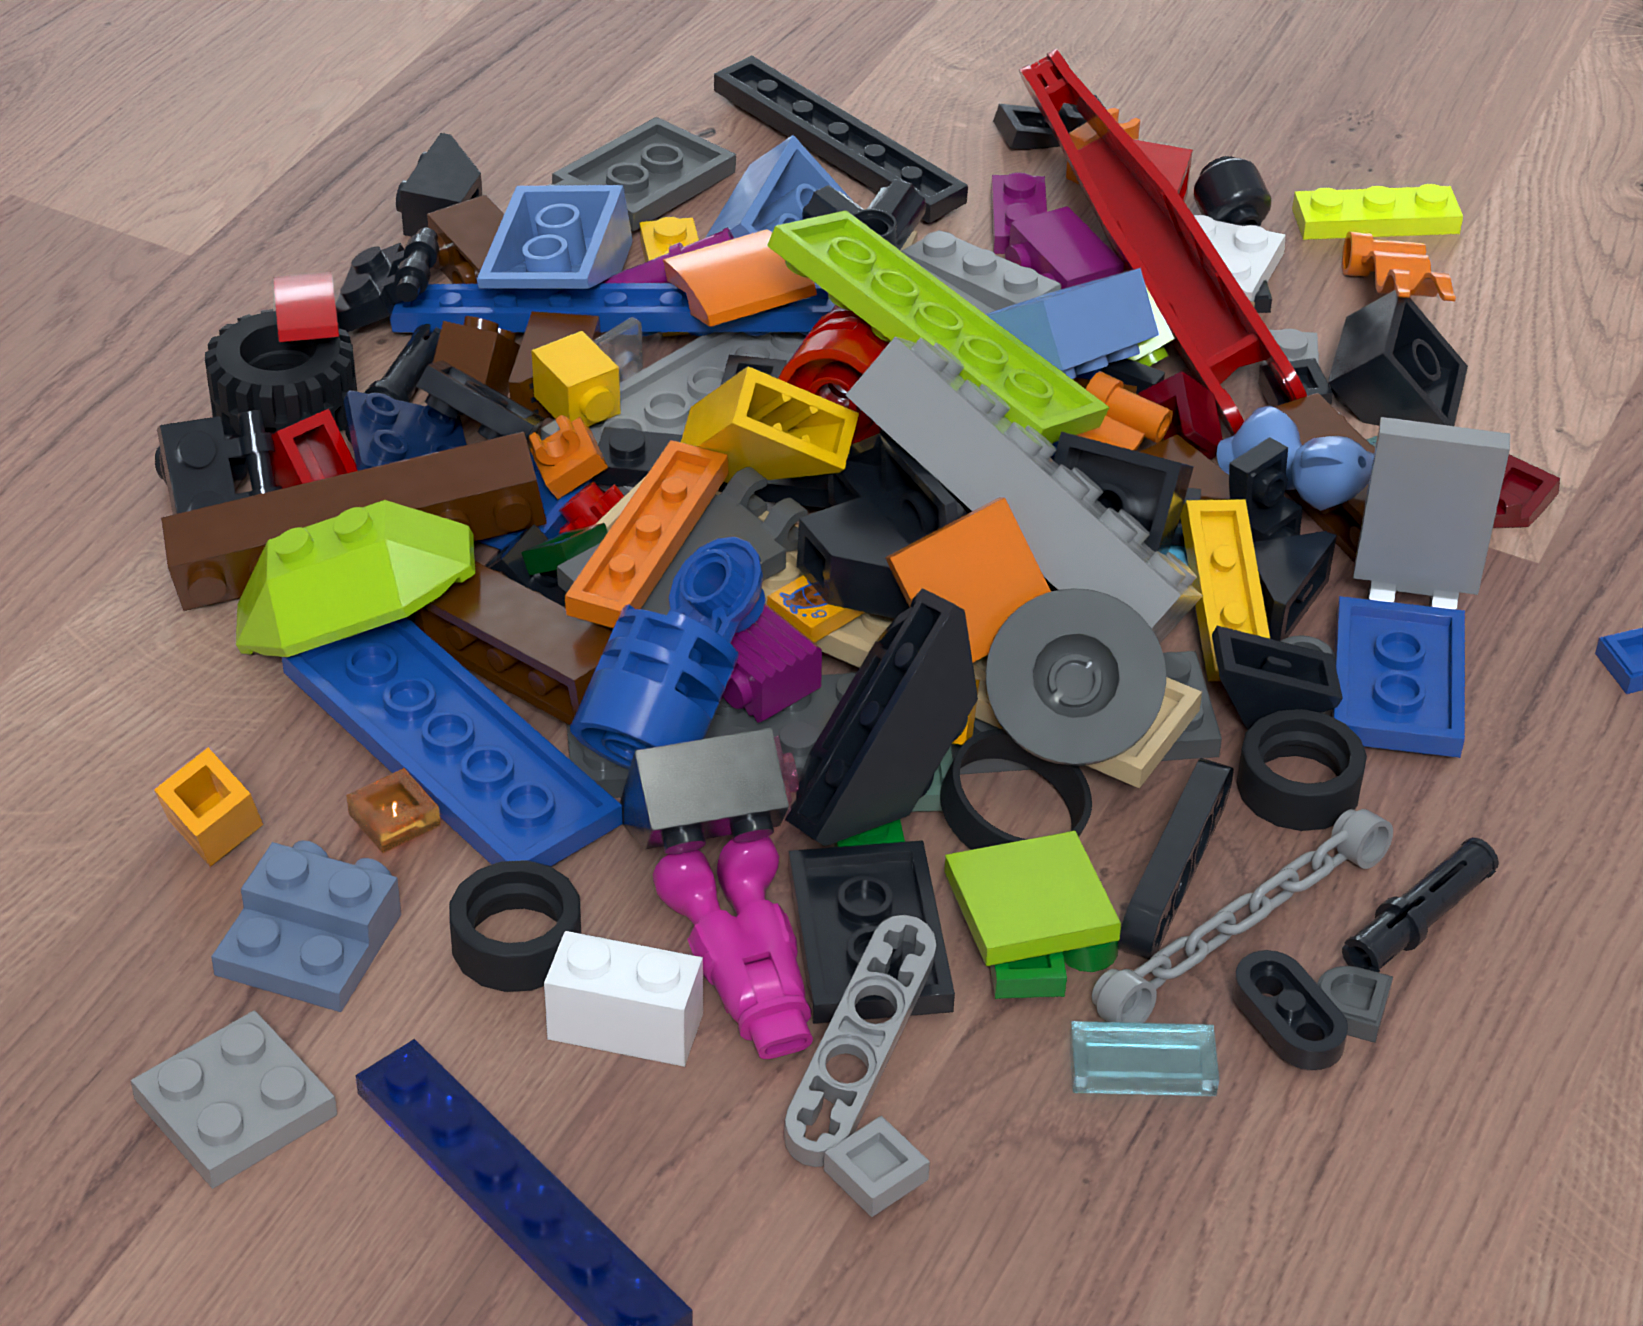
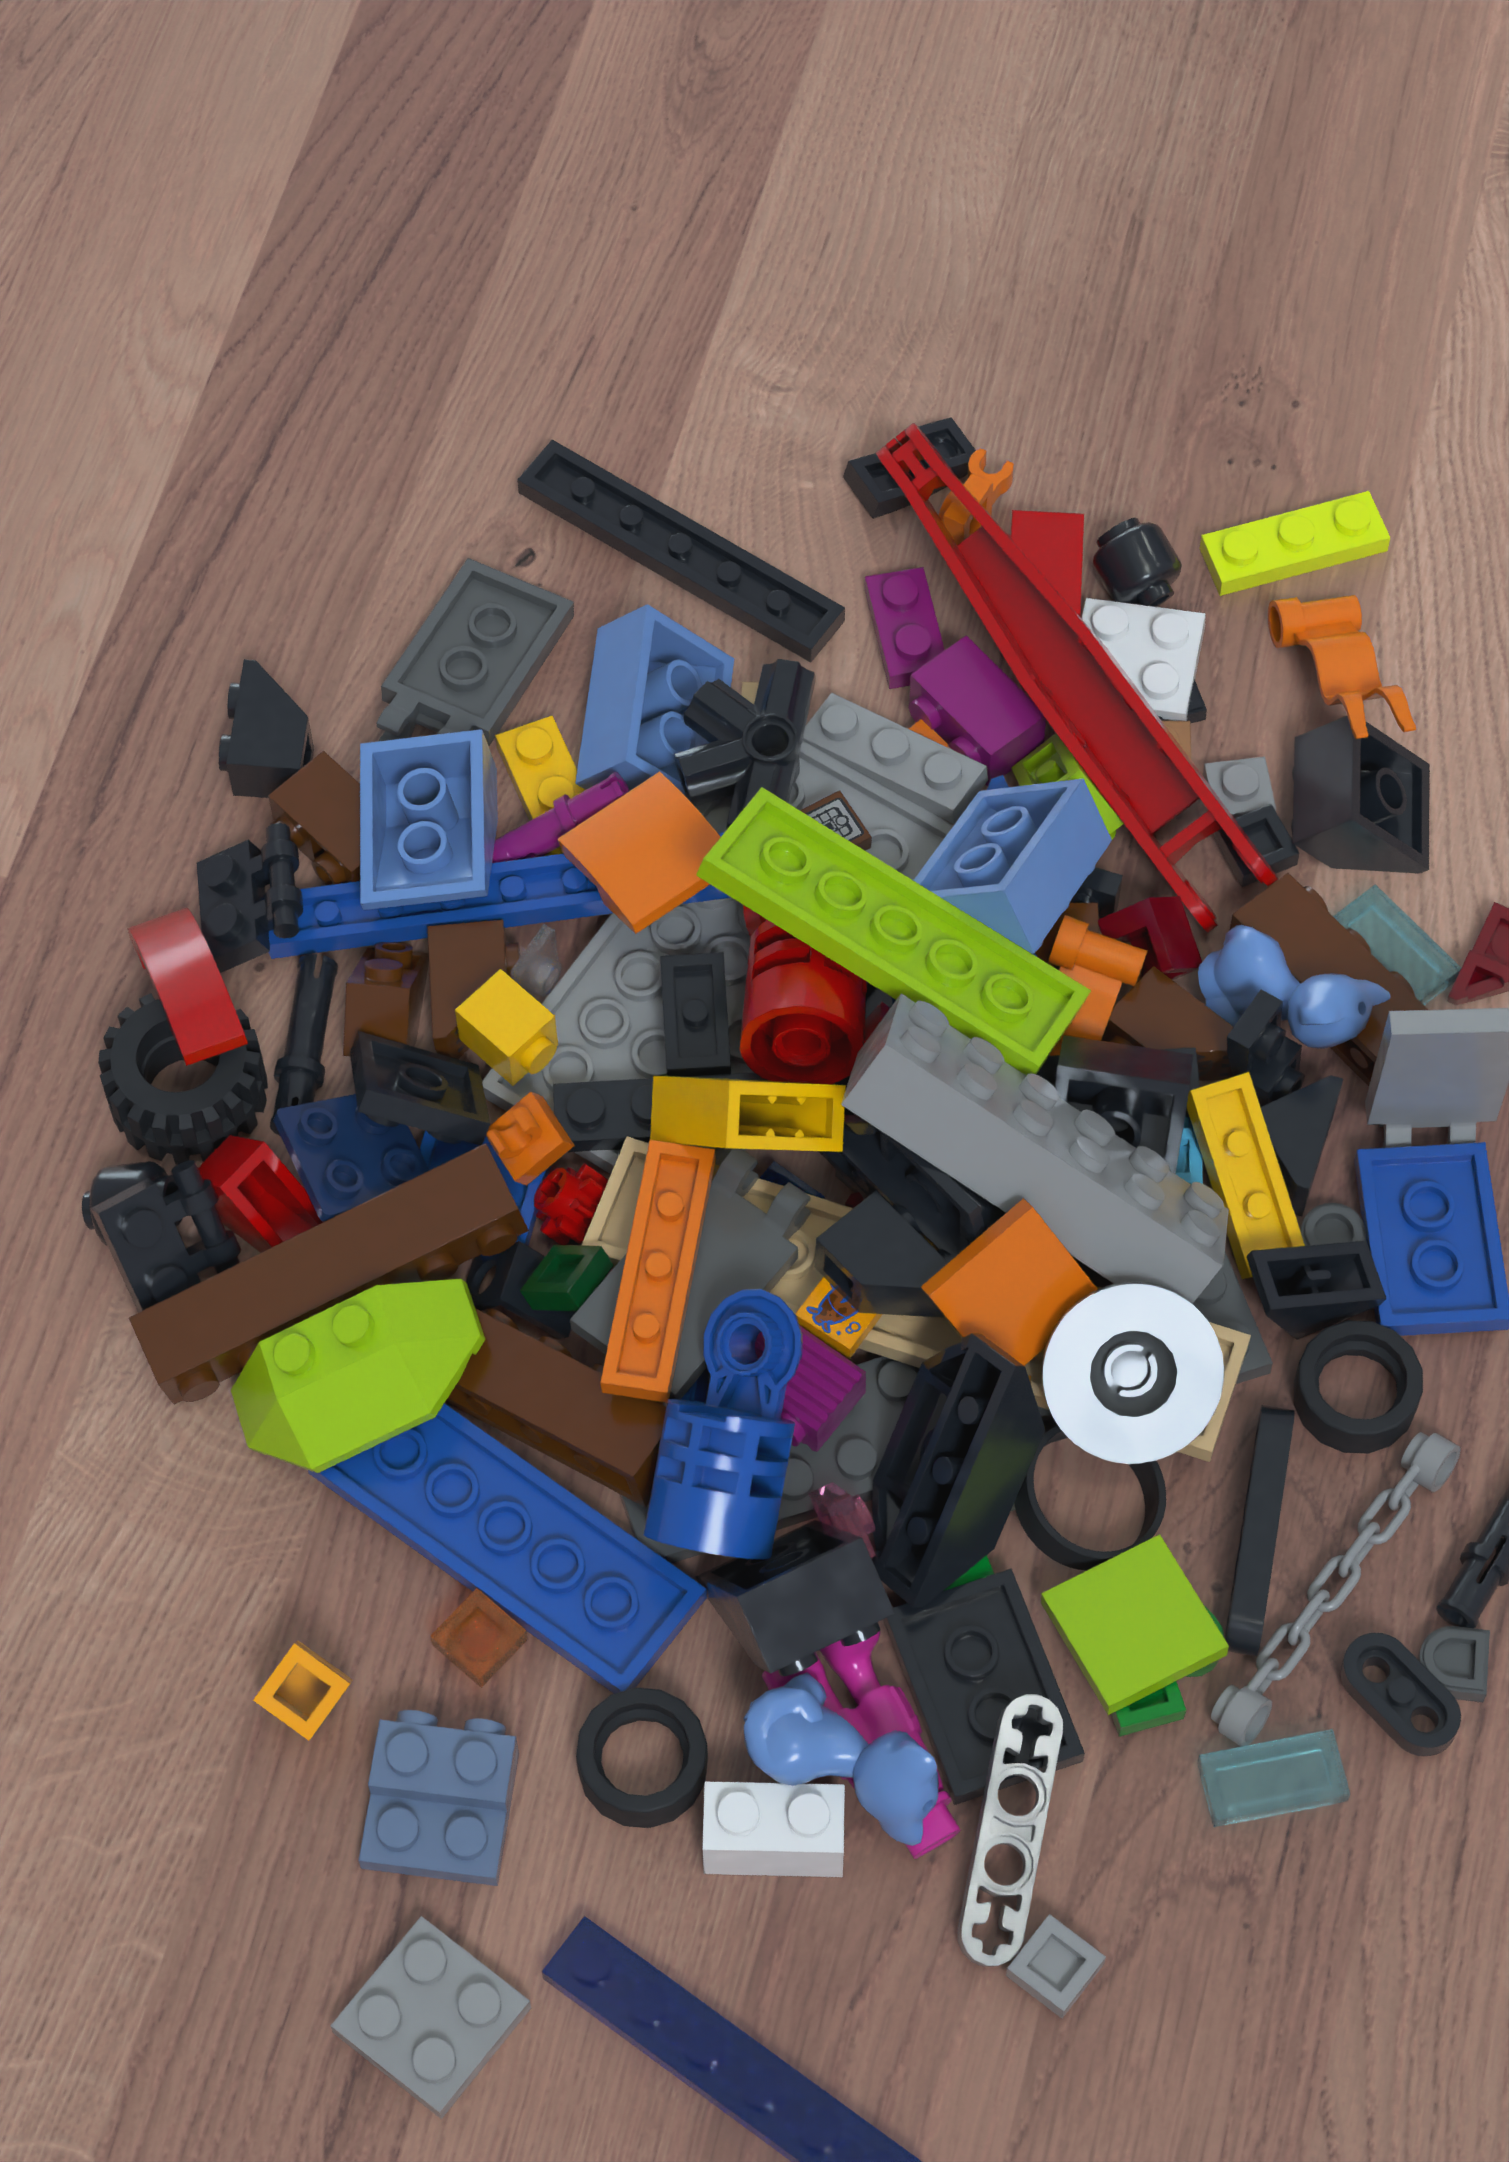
camera: 10 degrees left, 20 degrees up
none -> medium blue animal [743,1673,939,1846]

